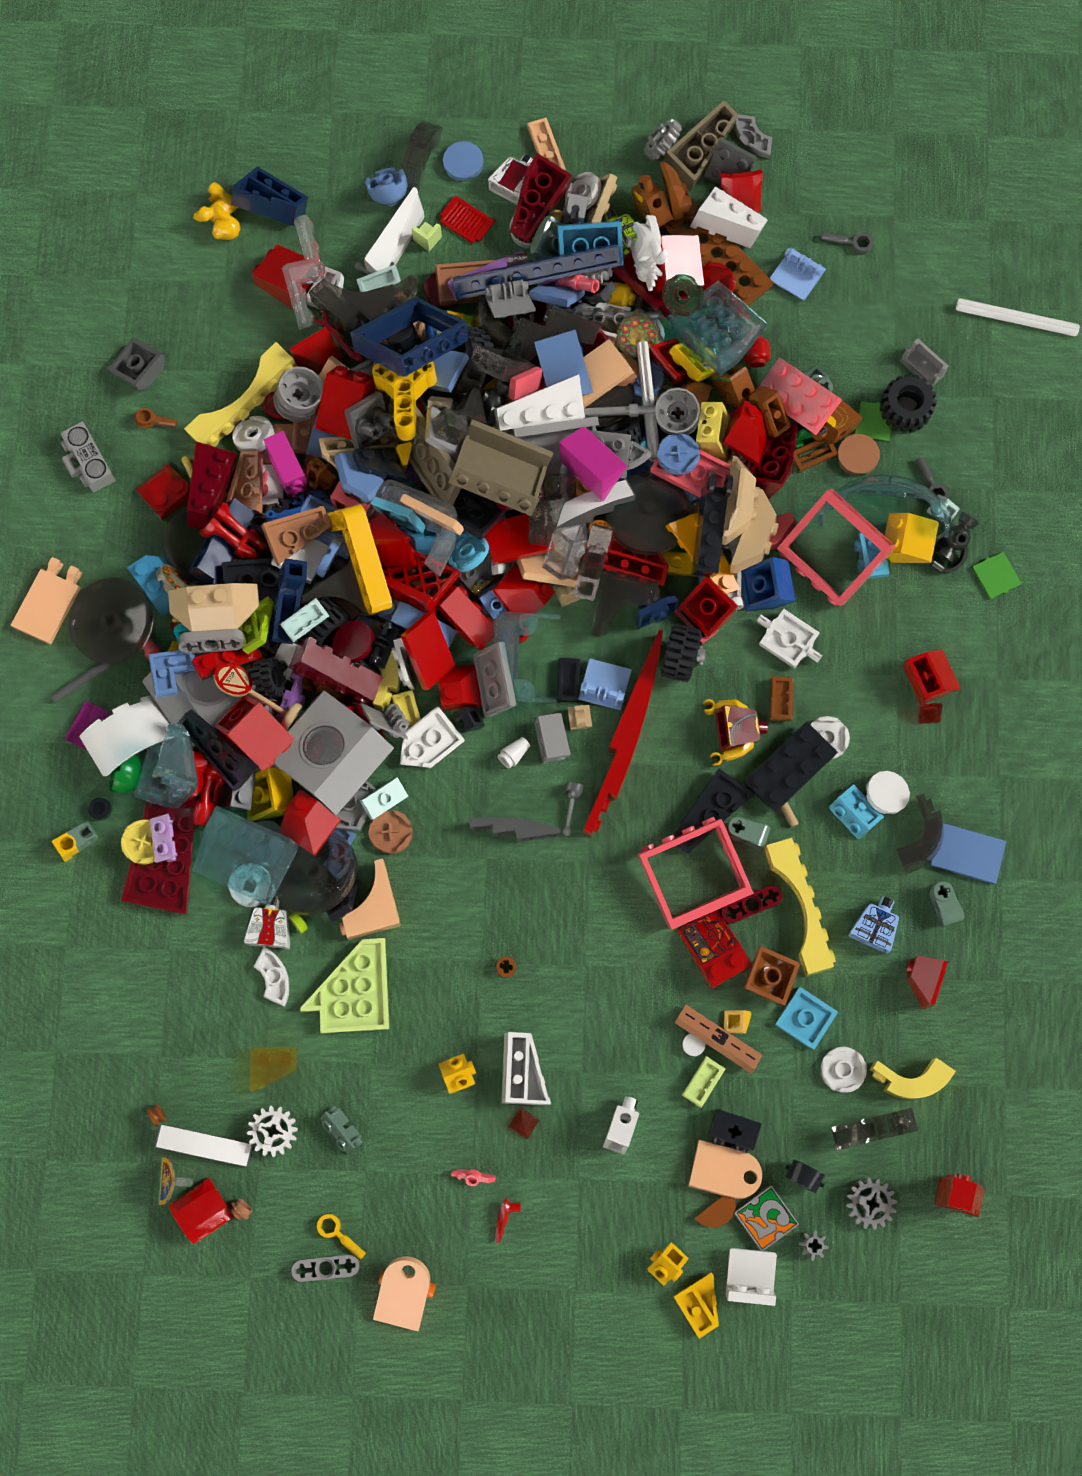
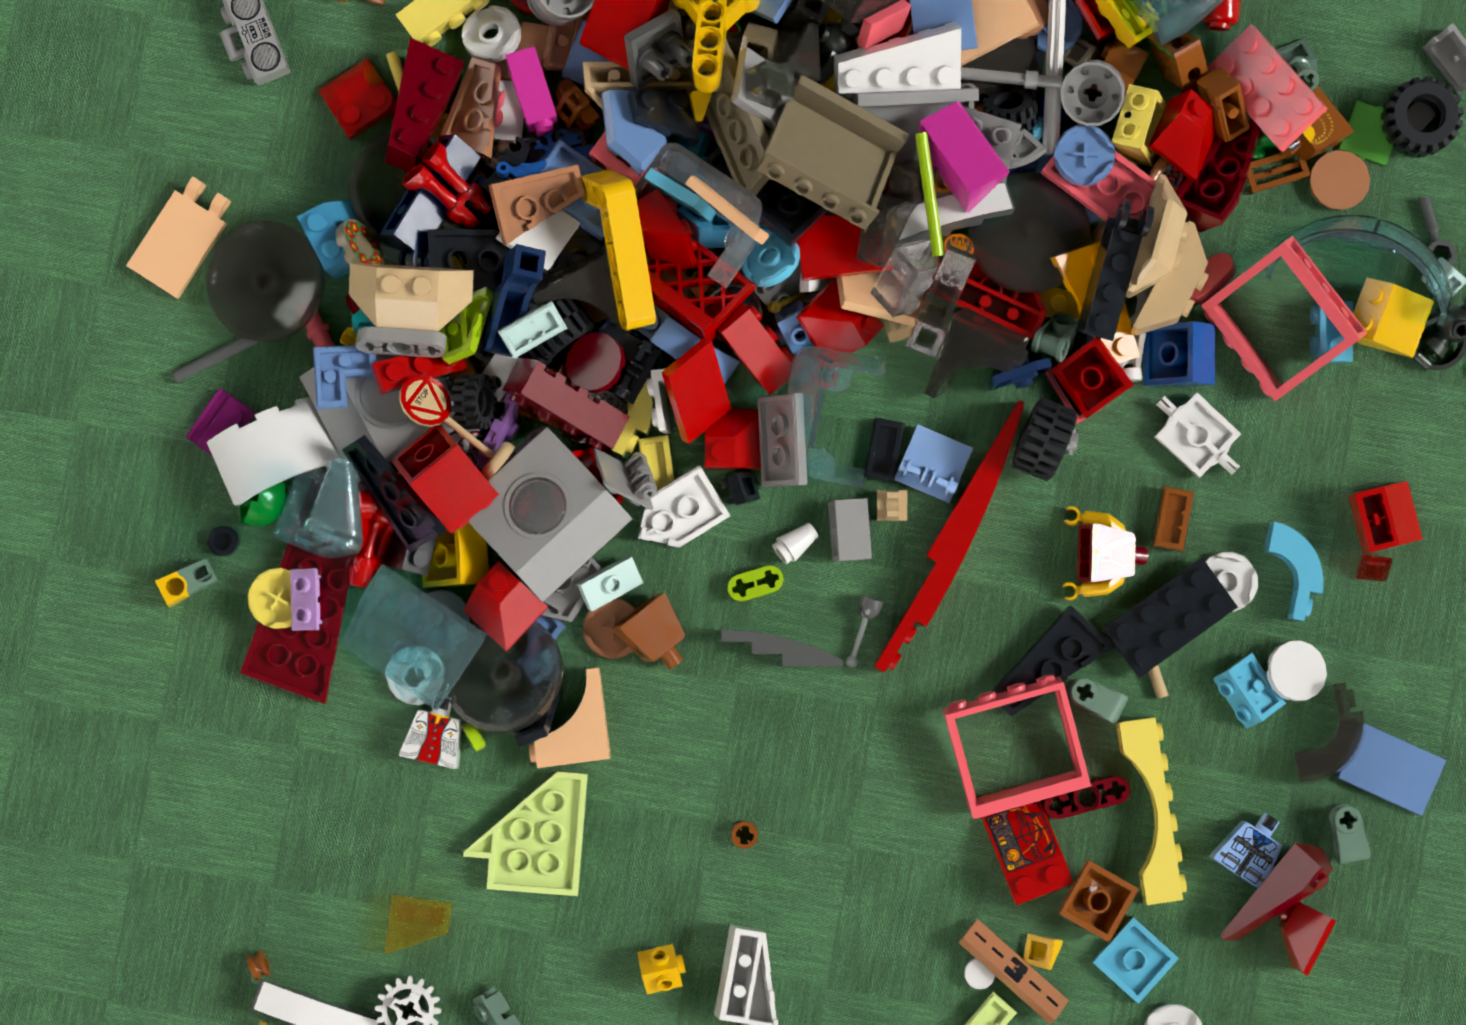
camera: 15 degrees right, 10 degrees up
white tile [254,946,289,1007] -> none
medium blue tile [316,537,344,578] -> none
none -> dark orange torso [611,593,685,669]
none -> lime beam [728,565,784,602]
none -> lime bar [915,132,944,257]
none -> sand green piece [1031,314,1078,362]
none -> dark red wedge [1220,843,1333,941]
none -> medium azure arch [1263,522,1323,622]

